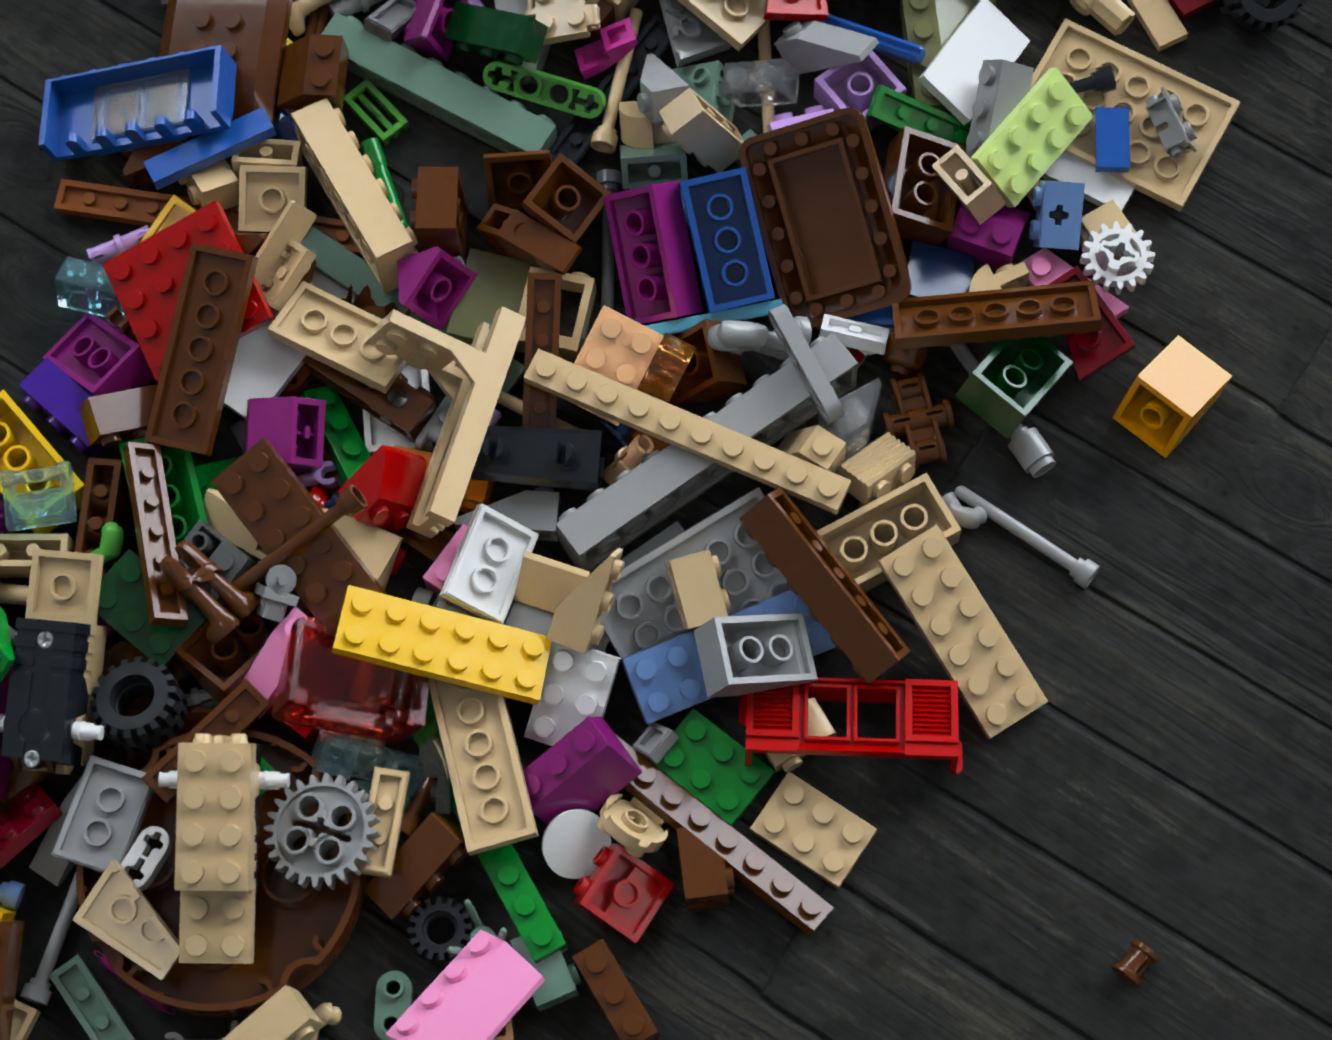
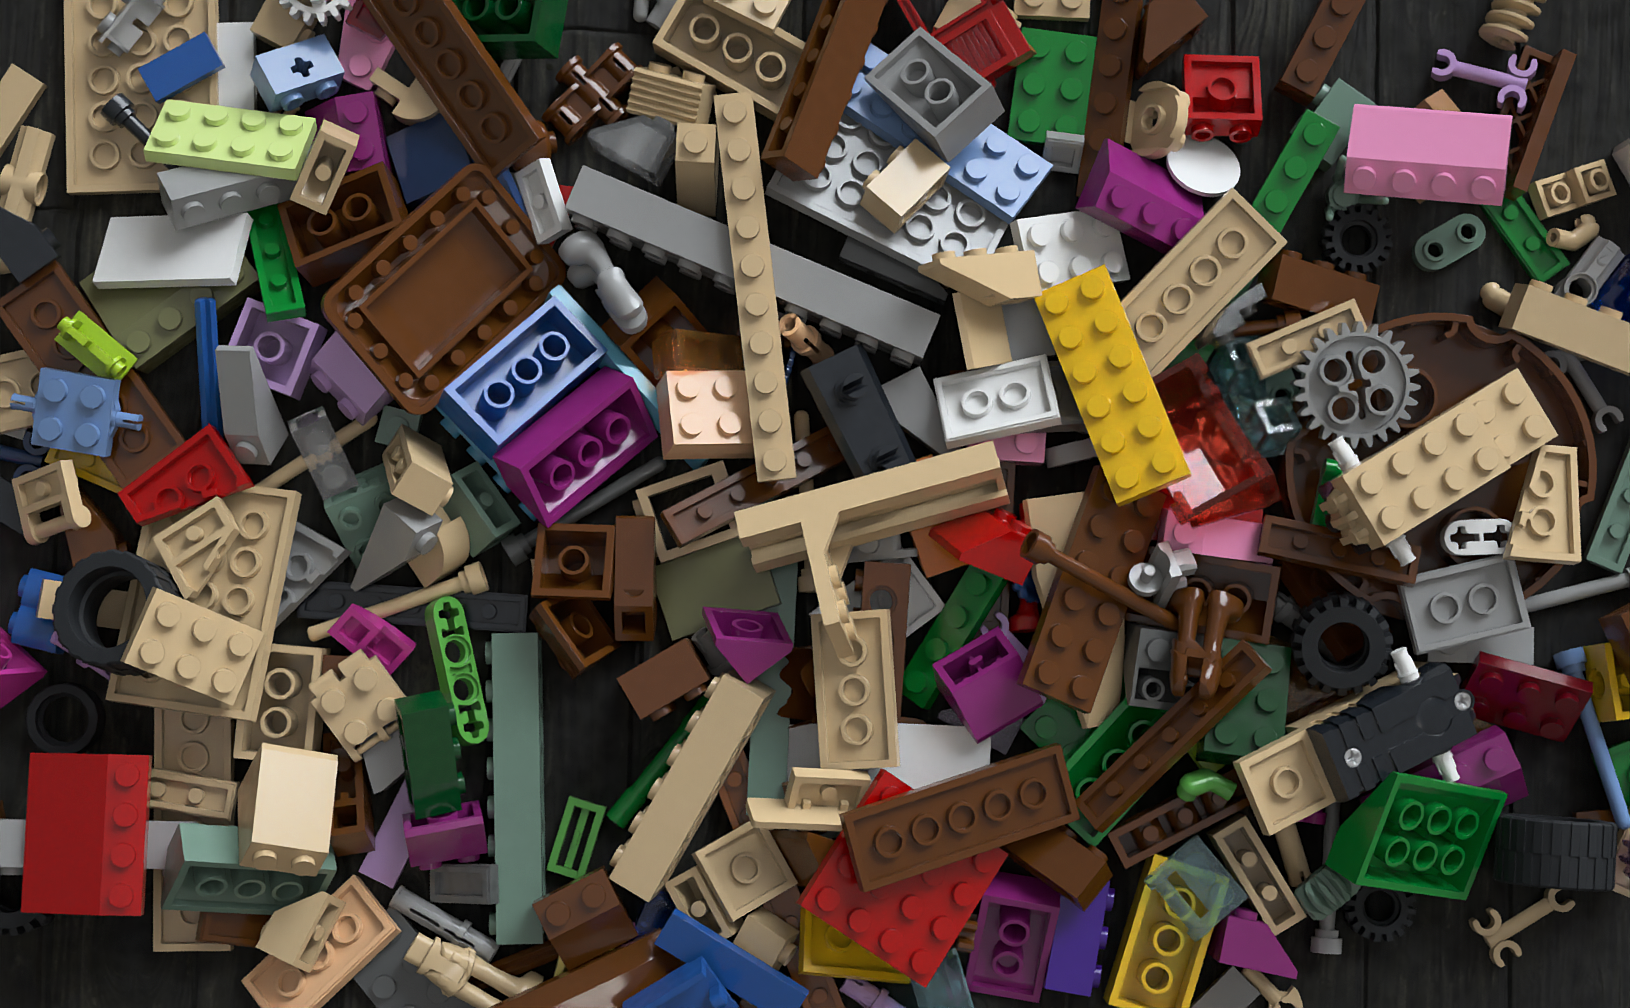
camera: 125 degrees left, 15 degrees up
light grey beam [768,303,844,424] -> none

